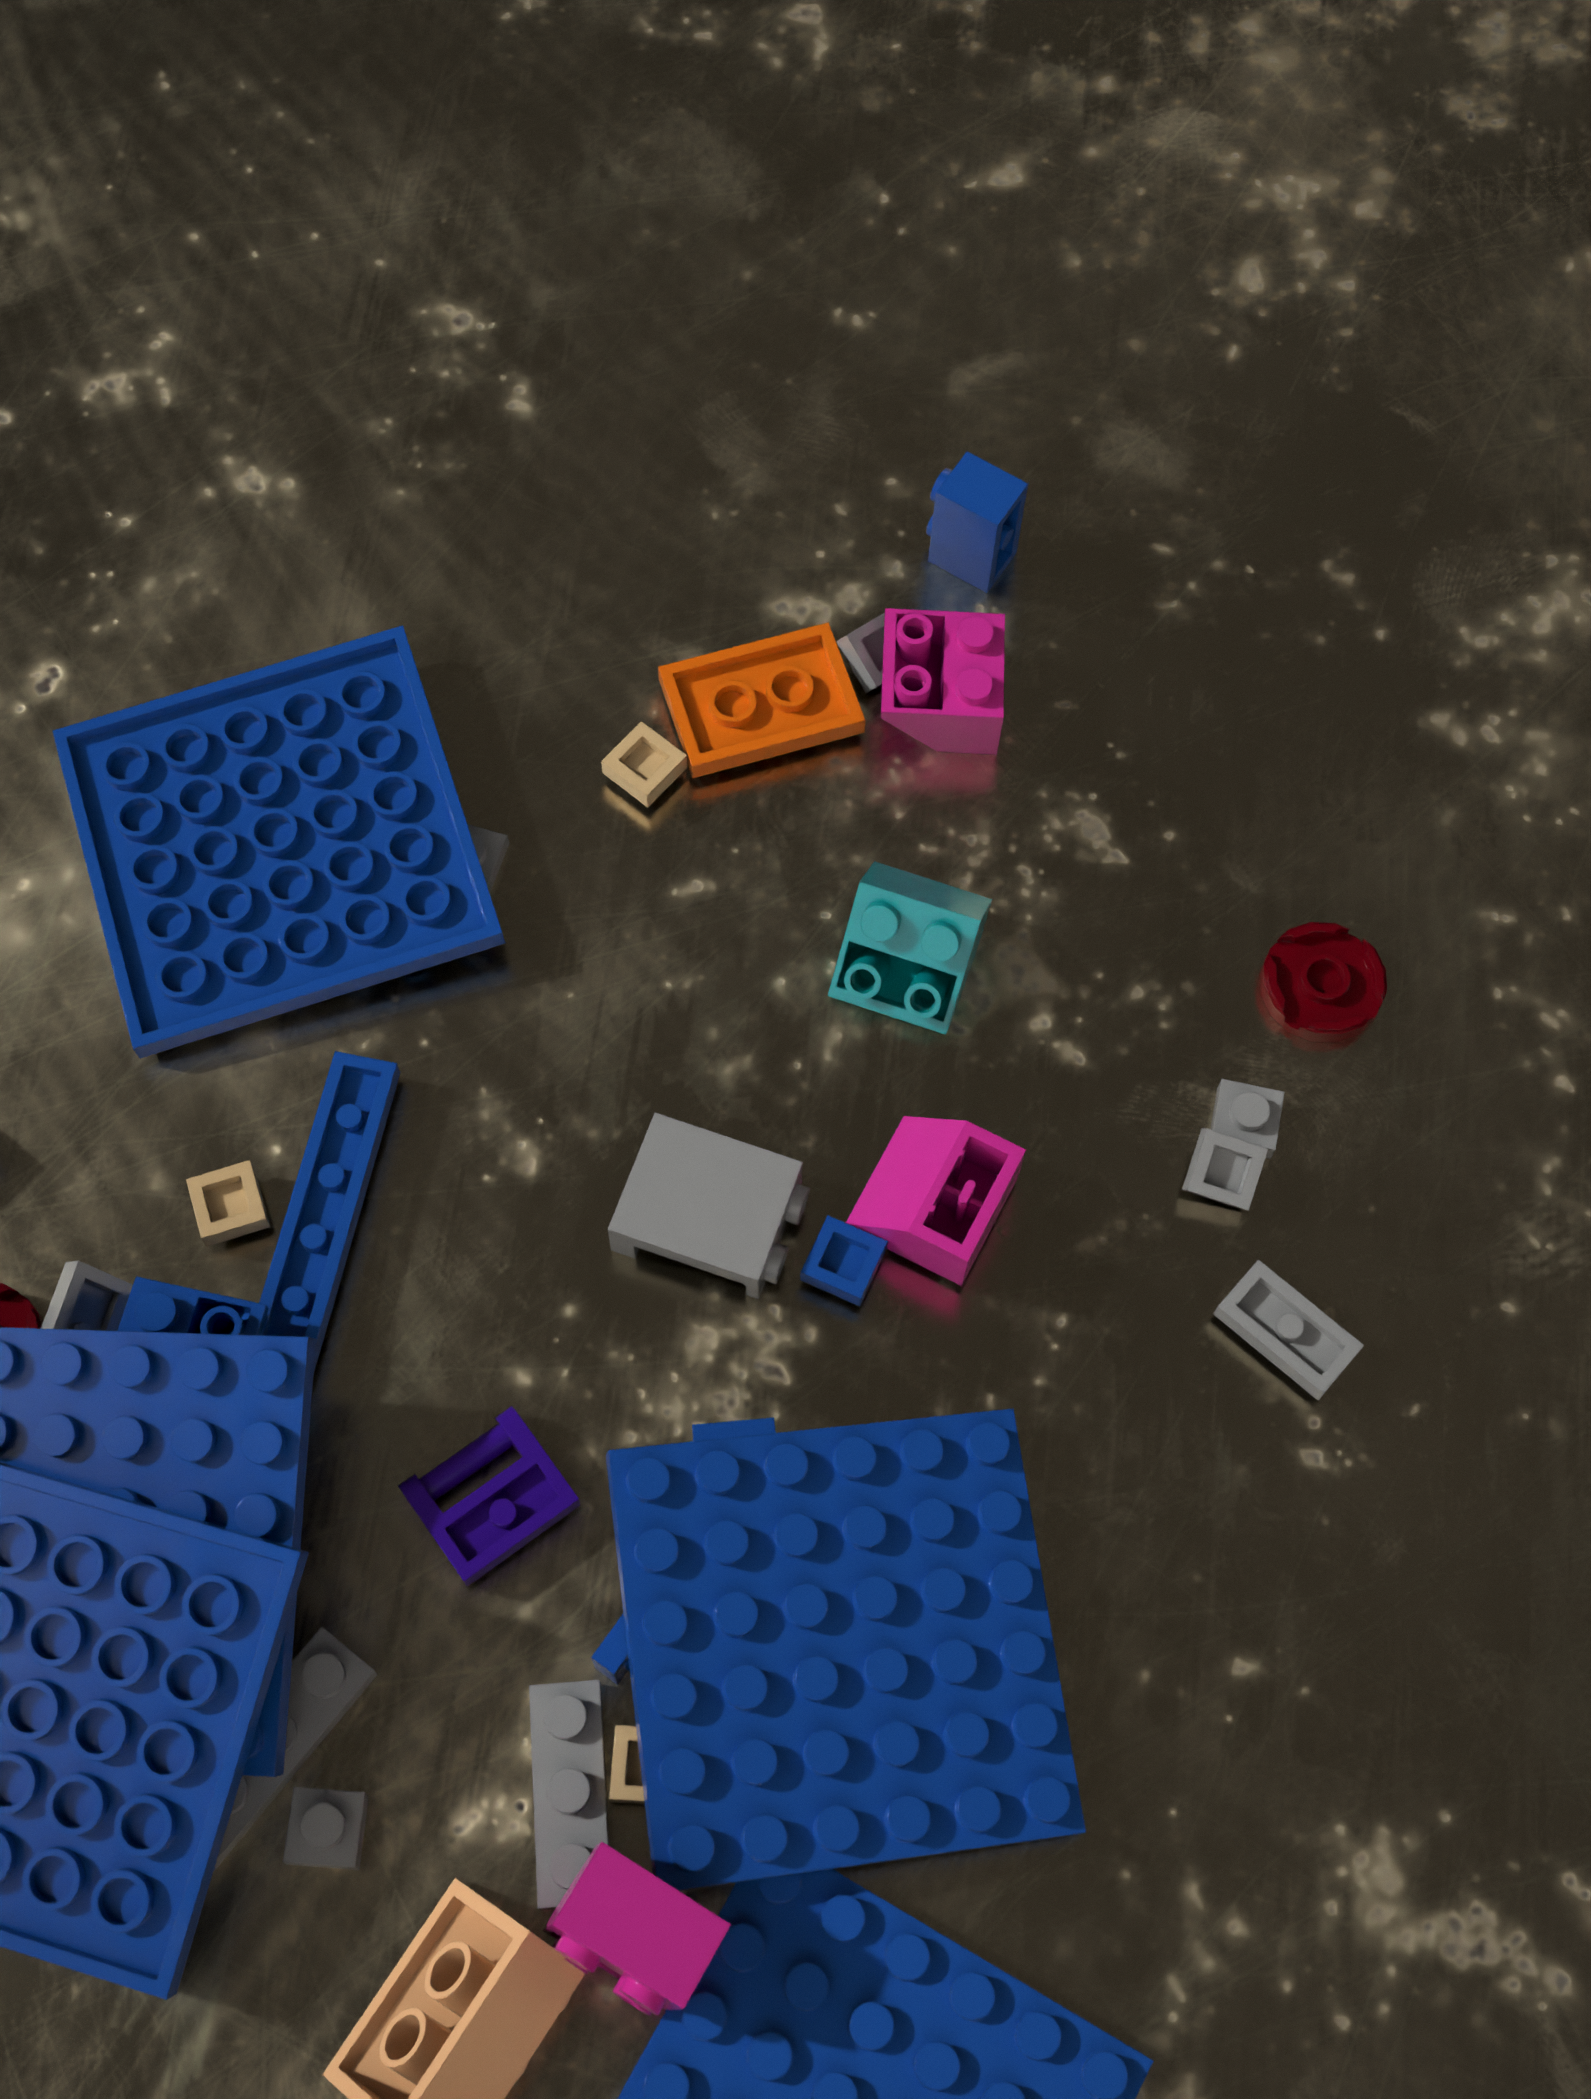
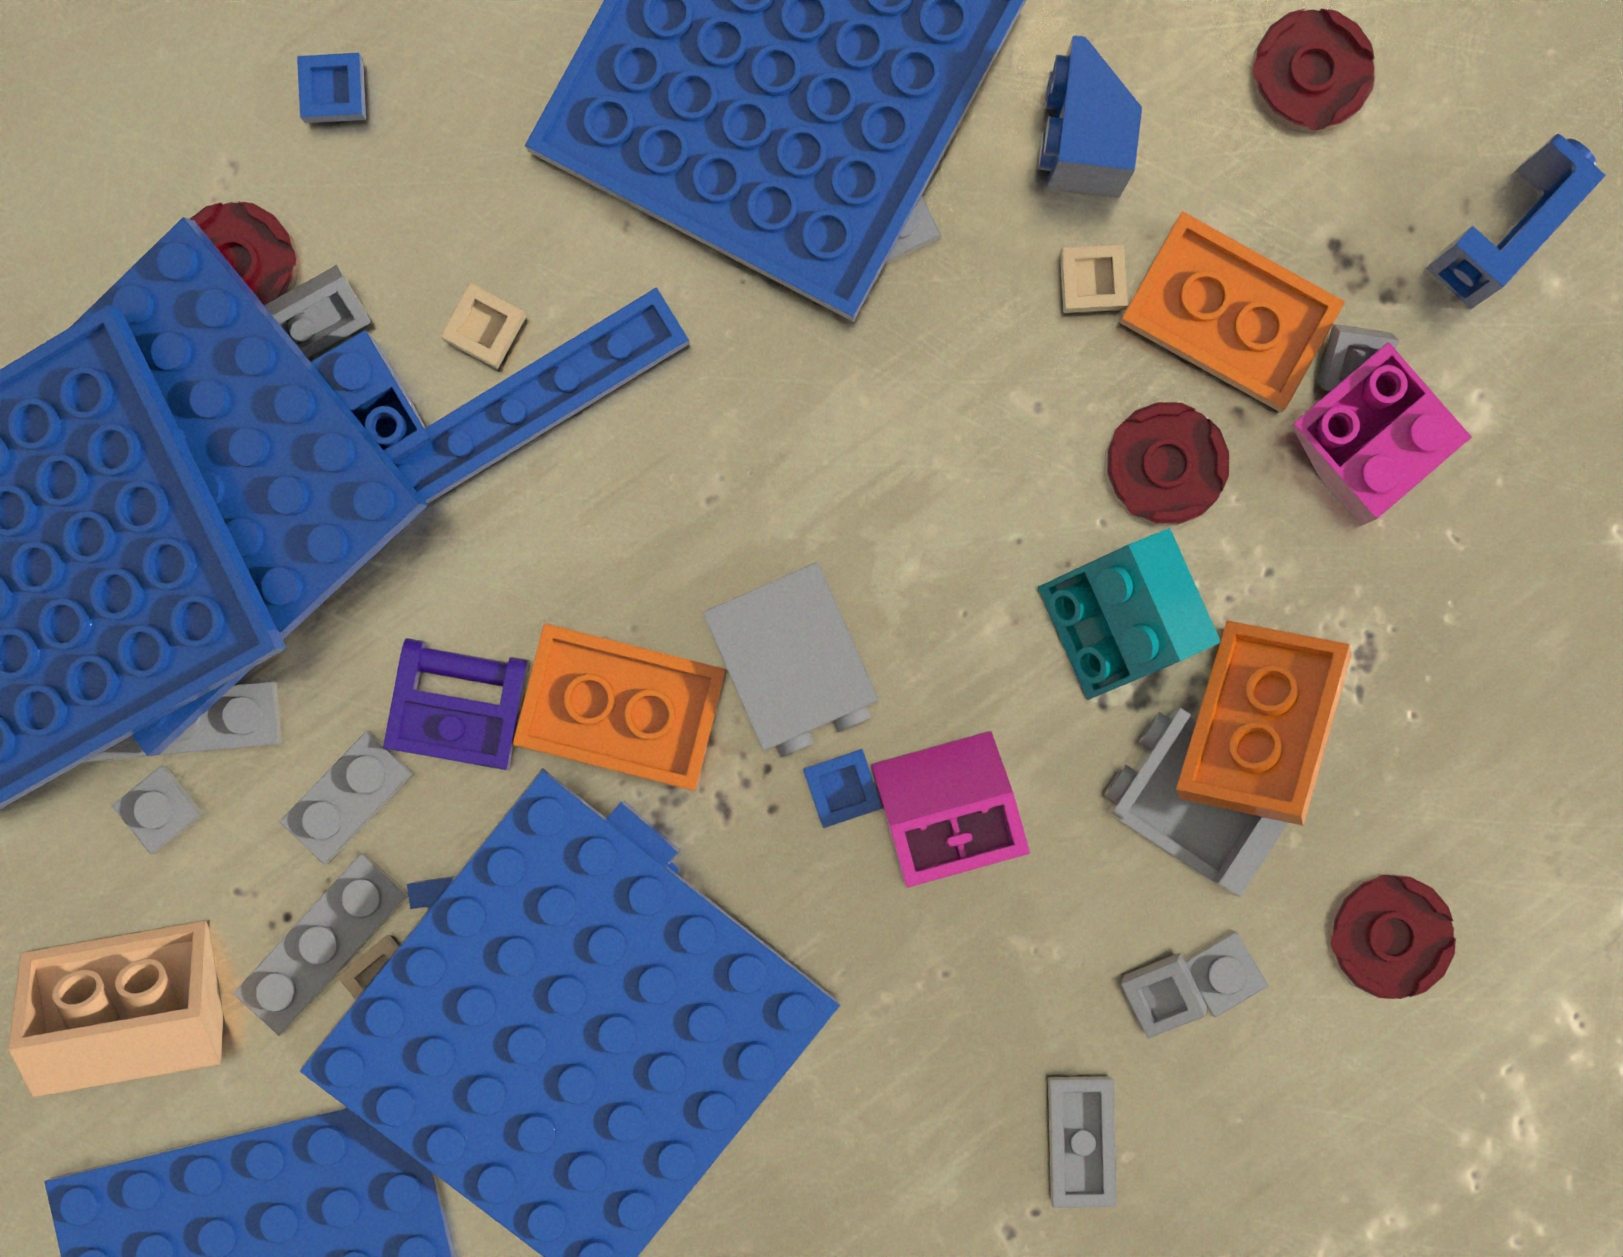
camera: 45 degrees right, 20 degrees up
dark pink slope [542,1842,731,2016] -> none
blue brick [926,451,1028,593] -> none
none -> light grey plate [279,731,414,865]
none -> orange plate [512,623,727,791]
none -> blue slope [1038,35,1142,198]
none -> dark red tile [1105,402,1229,526]
none -> light grey panel [1105,708,1288,897]
none -> orange plate [1176,620,1352,826]
none -> dark red tile [1250,8,1376,133]
none -> blue panel [1426,133,1606,309]

